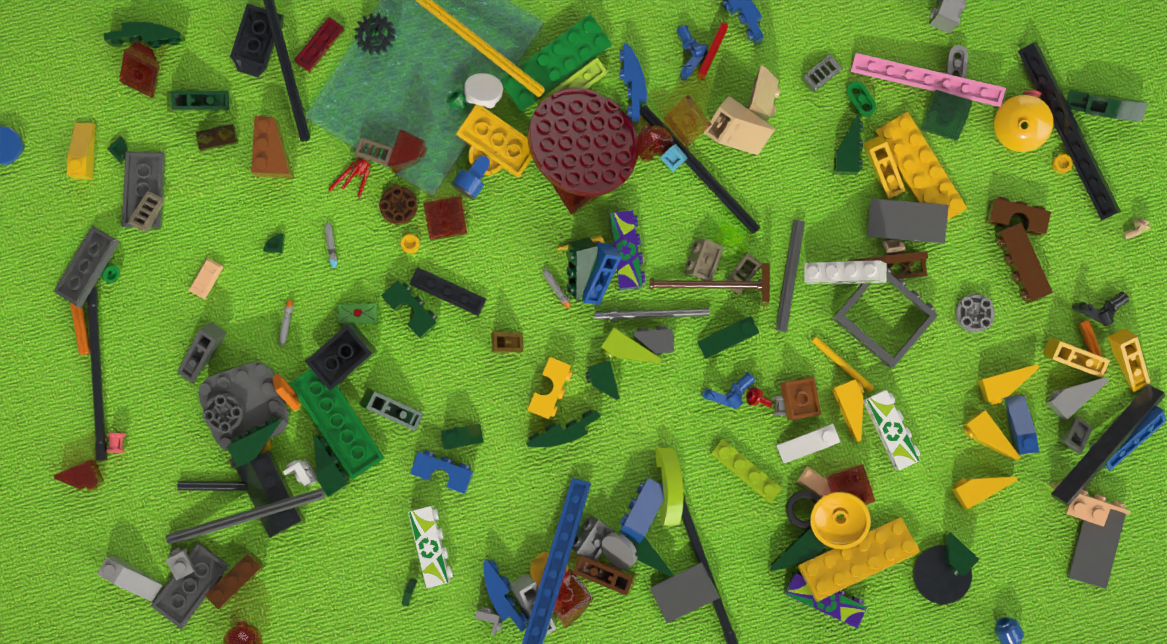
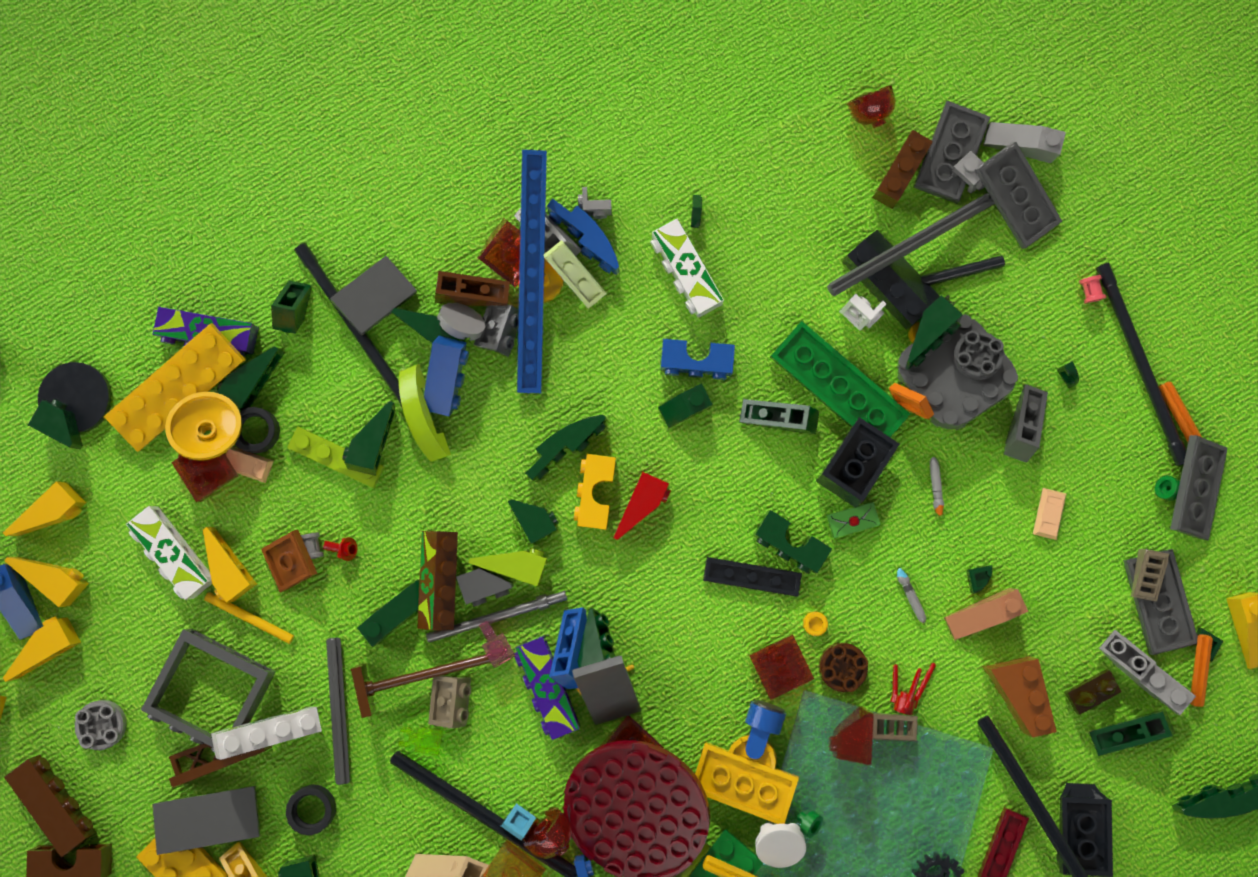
camera: 165 degrees right, 0 degrees up
clear red slope [53,460,104,491] -> none
clear red slope [119,41,159,98] -> none
dark green slope [314,435,351,497] -> none
pearl gold slope [491,332,523,354] -> none
light grey piece [543,269,571,308] -> none
blue pin [701,372,755,409] -> none
dark tan slope [726,252,762,295] -> none
white slope [776,424,840,464] -> none
tan slope [882,239,906,255] -> none
none -> dark green slope [271,280,312,334]
none -> black tyre [286,784,336,835]
none -> dark green slope [342,401,396,476]
none -> reddish brown brick [417,531,458,630]
none -> clear pink plate [479,621,516,668]
none -> yellowish green tile [543,240,606,309]
none -> dark grey tile [572,656,641,725]
none -> red slope [613,472,671,540]
none -> nougat slope [944,588,1028,640]
none -> dark grey tile [975,142,1062,249]
none -> dark green tile [1057,361,1079,389]
none -> light grey slope [1099,630,1196,715]
none -> orange axle [1190,634,1213,707]

